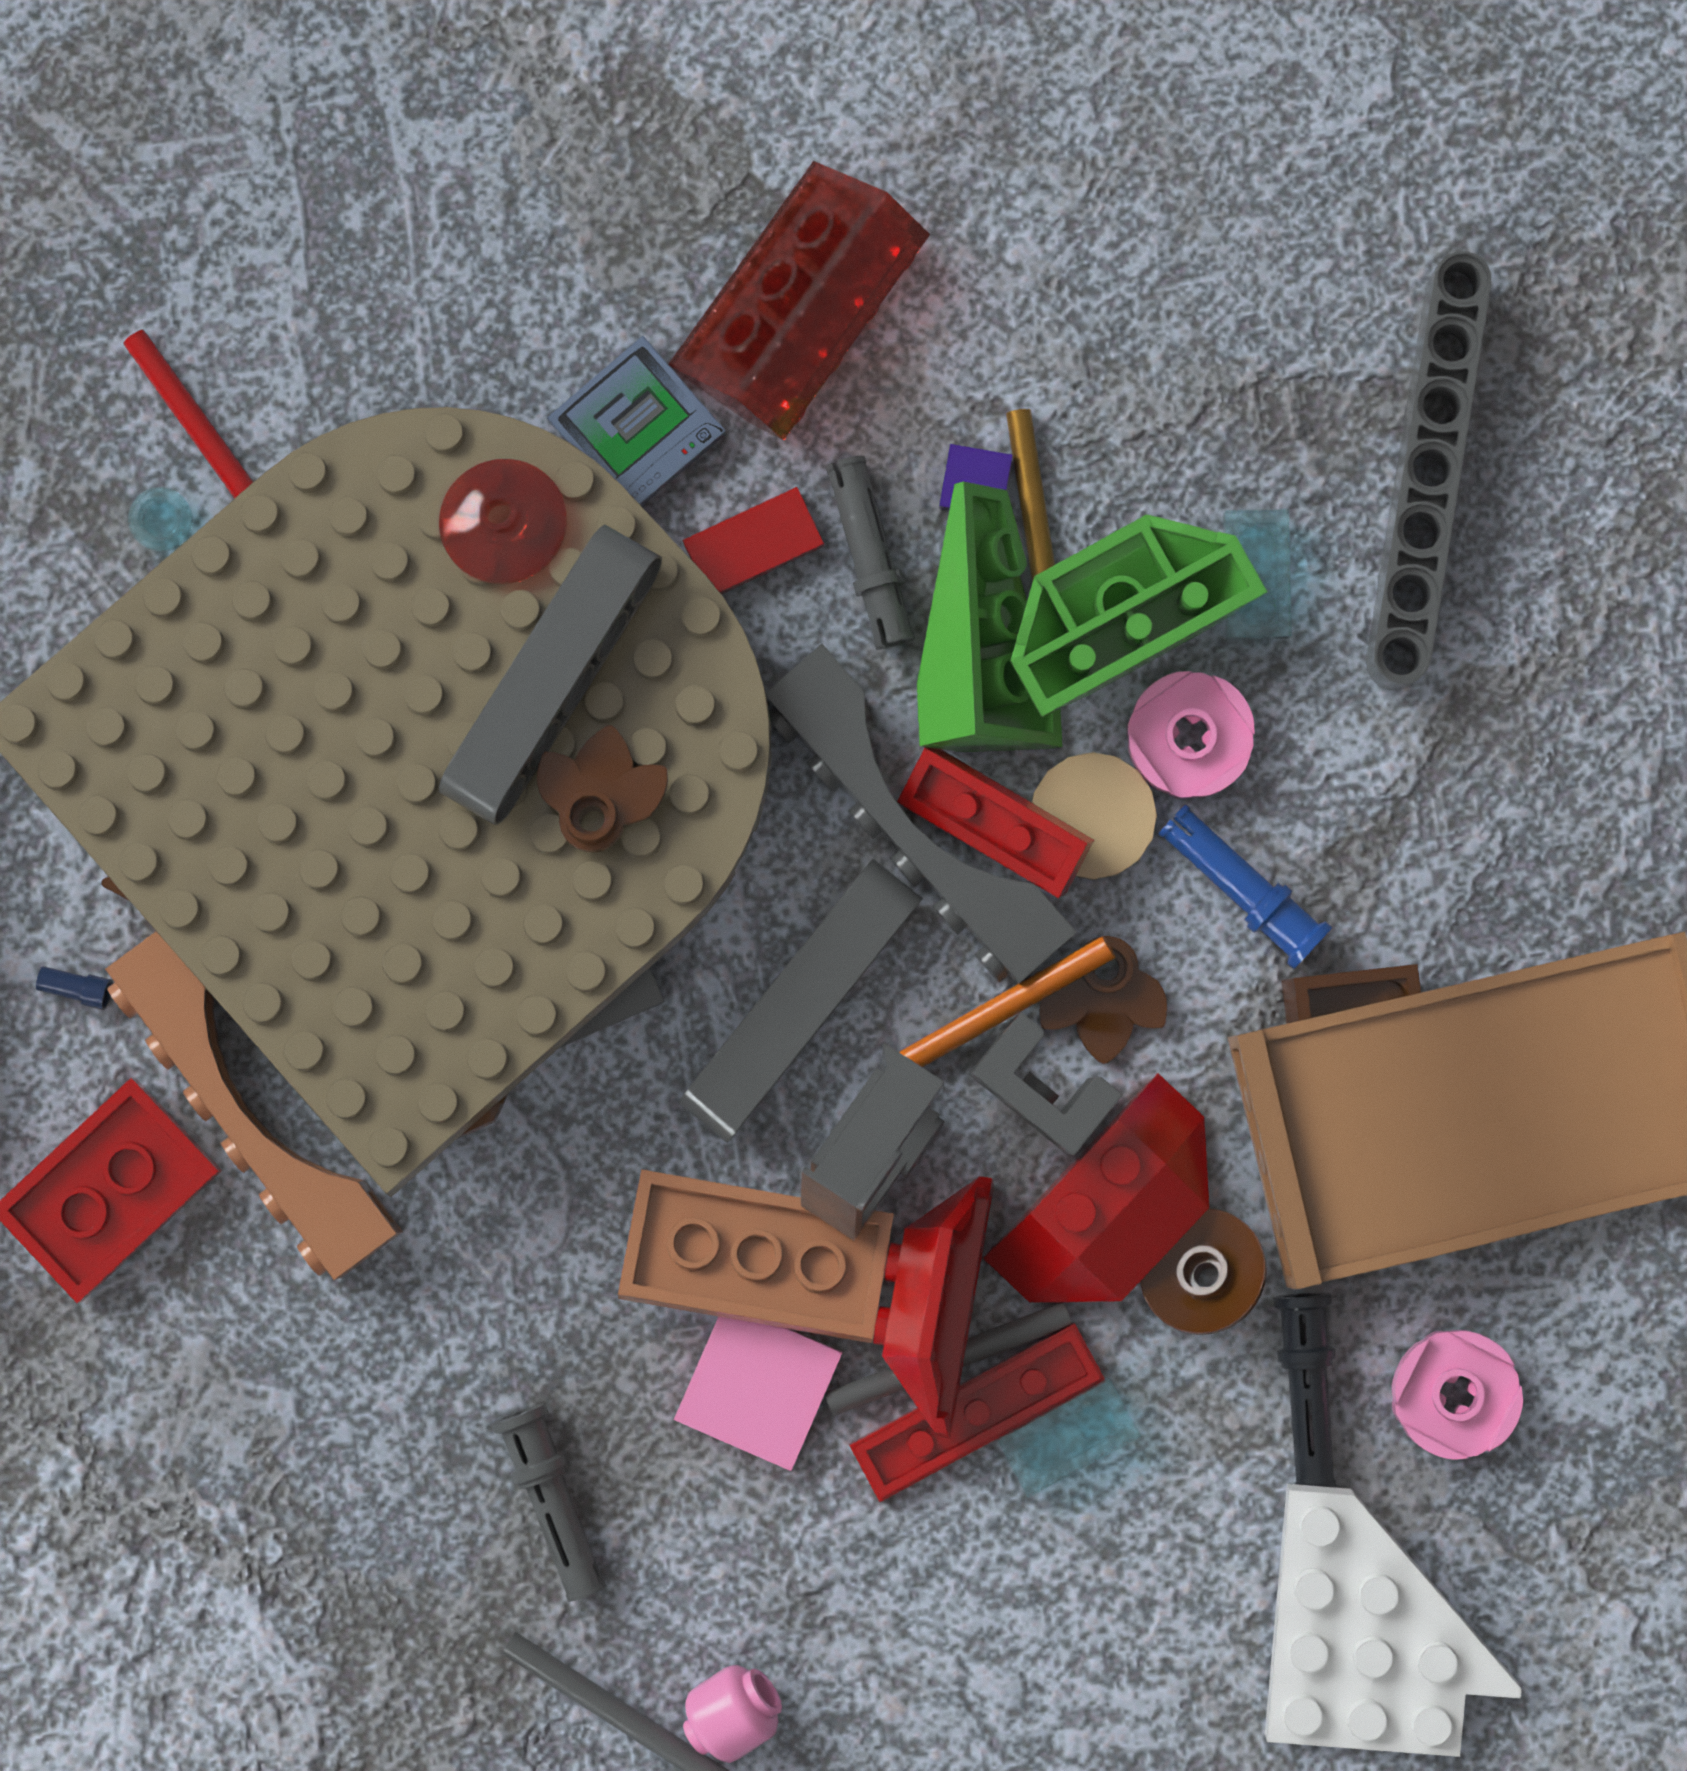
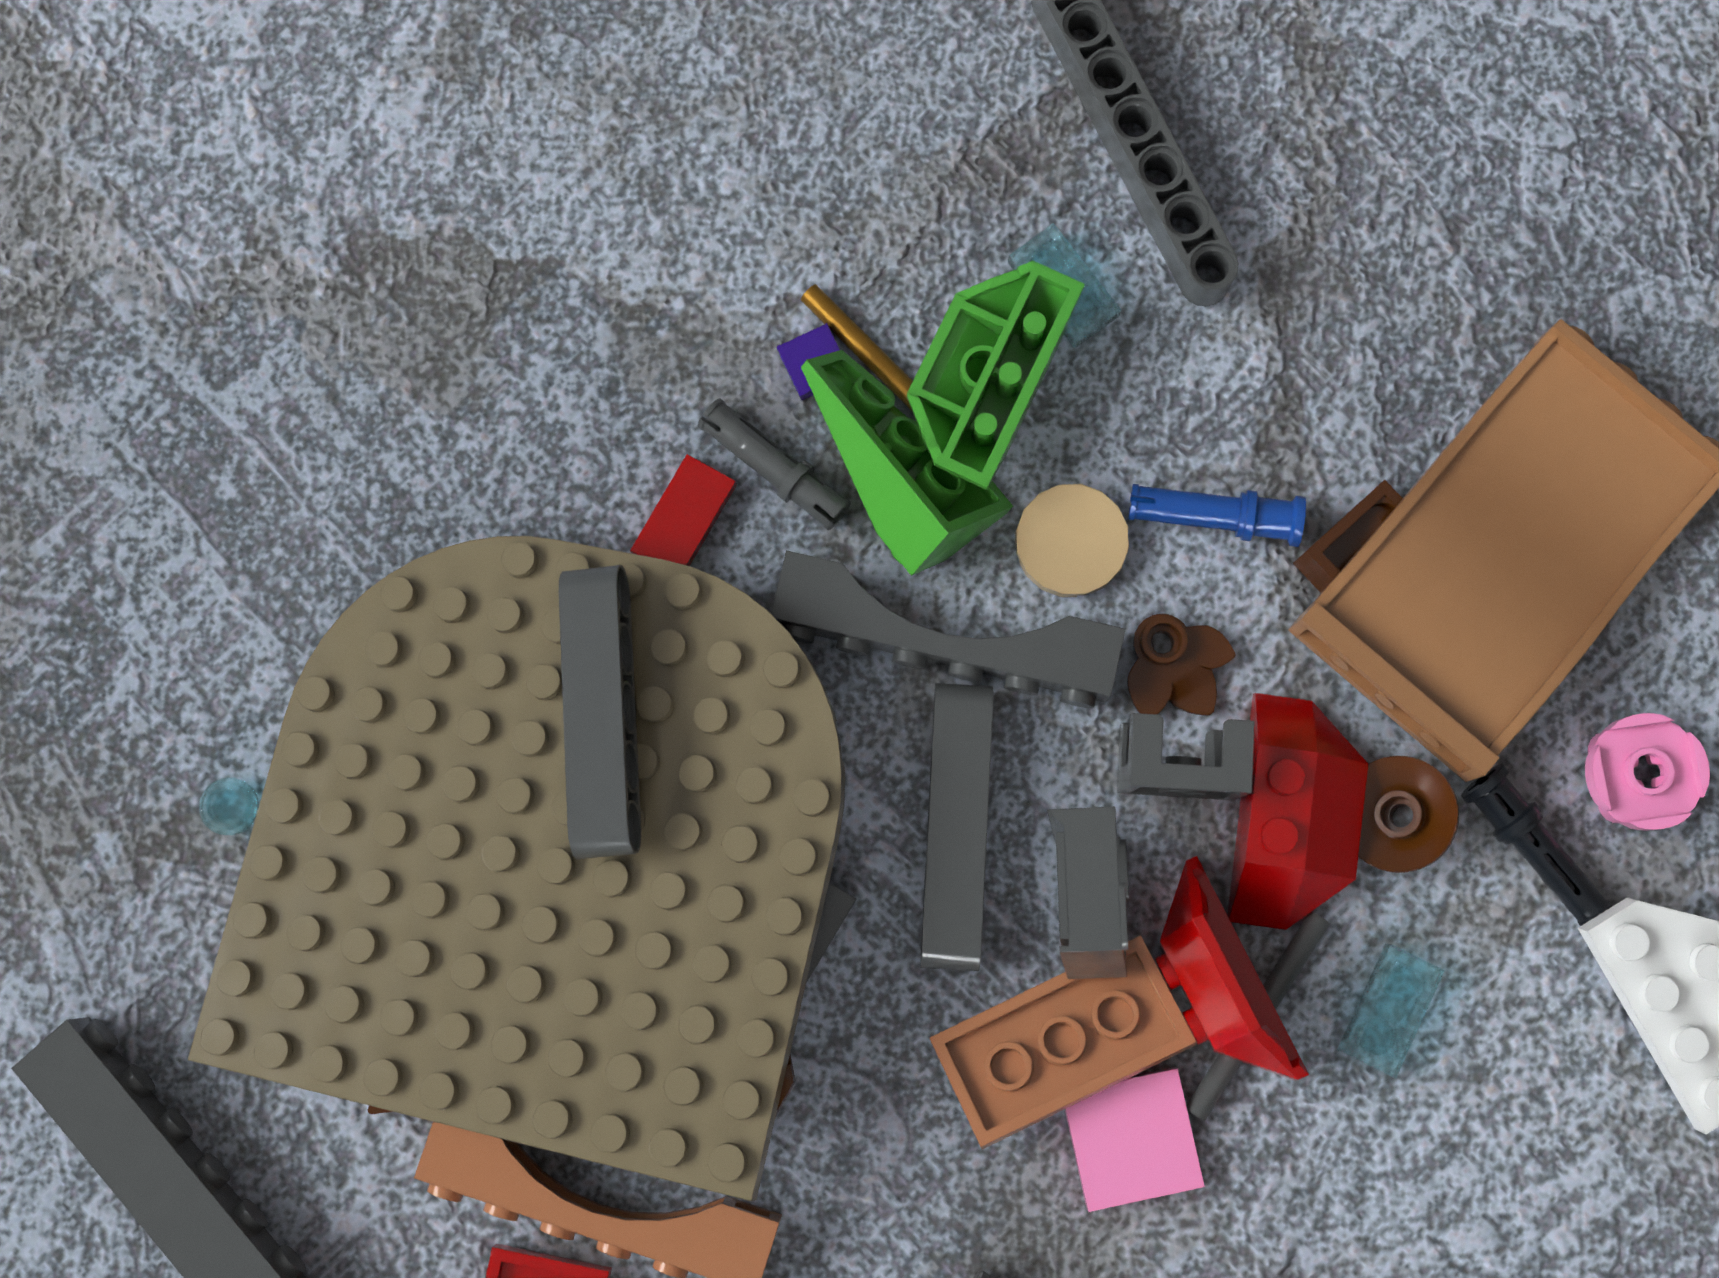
camera: 30 degrees left, 5 degrees down
dark blue piece [36,966,113,1010] -> none
red bar [123,329,253,499] -> none
clear red dish [439,459,567,584] -> none
reddish brown plate [537,725,668,853] -> none
tile [547,336,726,507] -> none
clear red slope [668,161,931,440] -> none
red tile [849,1322,1105,1502] -> none
red plate [897,747,1095,899] -> none
orange bar [899,936,1116,1067] -> none
bright pink plate [1126,671,1255,799] -> none

